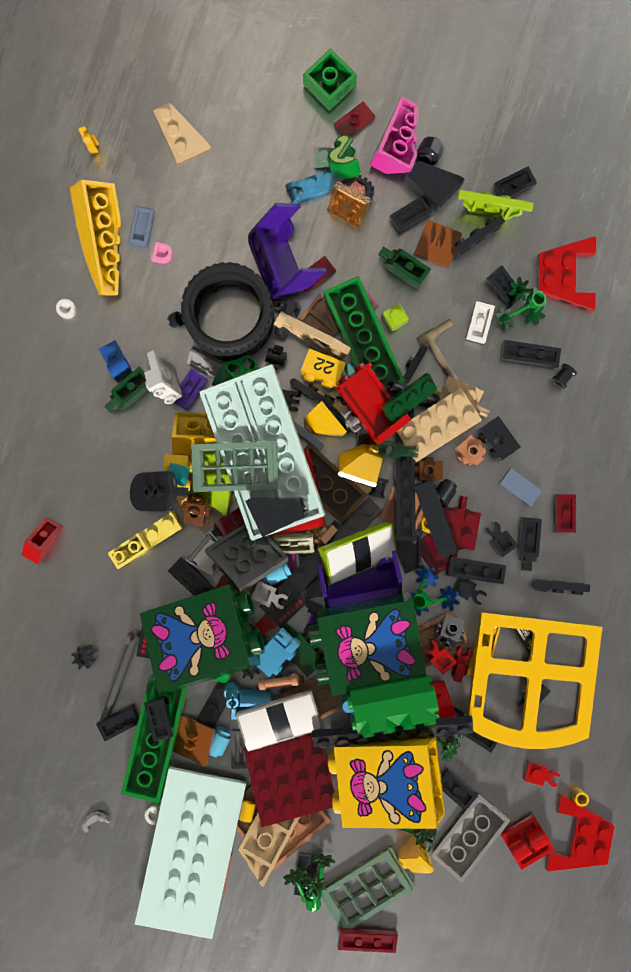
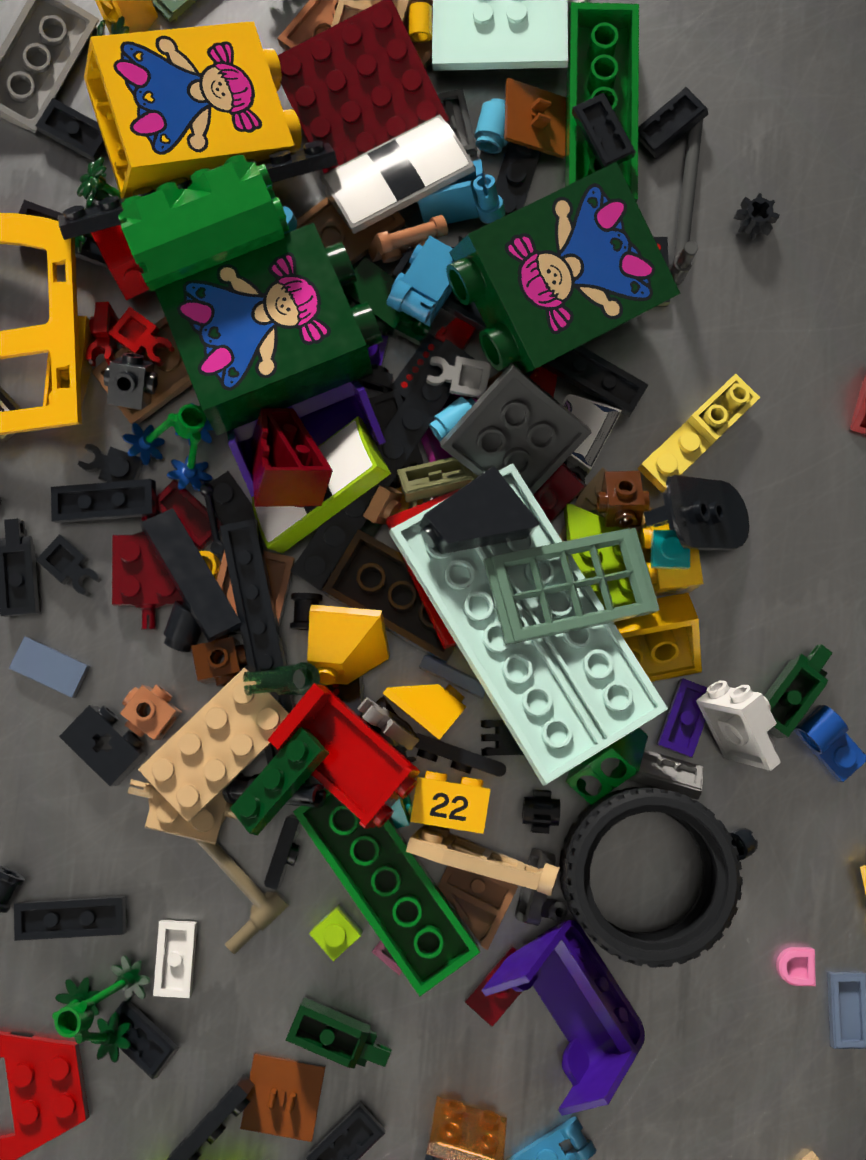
camera: 170 degrees right, 5 degrees down
none -> dark red wedge [251,408,333,507]

